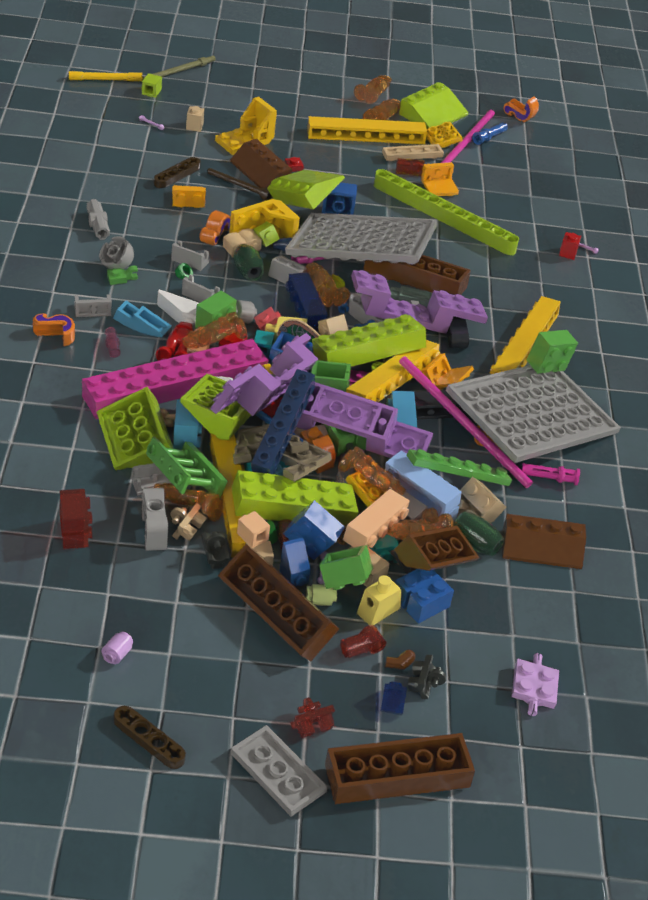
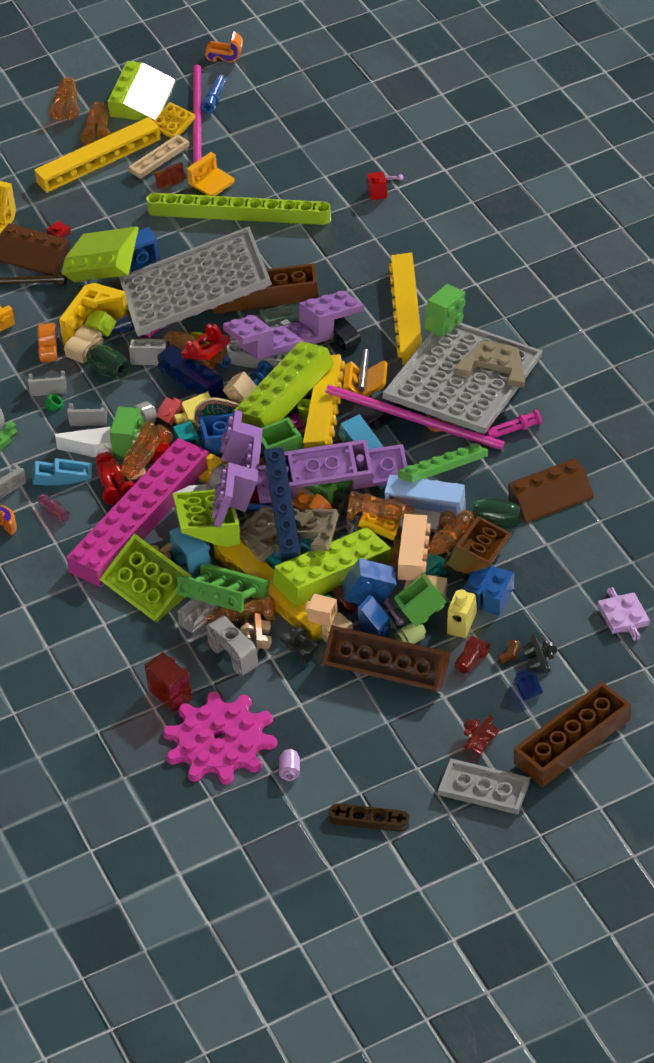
camera: 20 degrees left, 5 degrees up
tan slope [457,476,506,528] -> none
none -> dark pink plate [163,692,278,785]
none -> red piece [181,323,231,361]
none -> flat silver bar [358,349,369,392]
none -> dark tan wing [454,340,525,388]

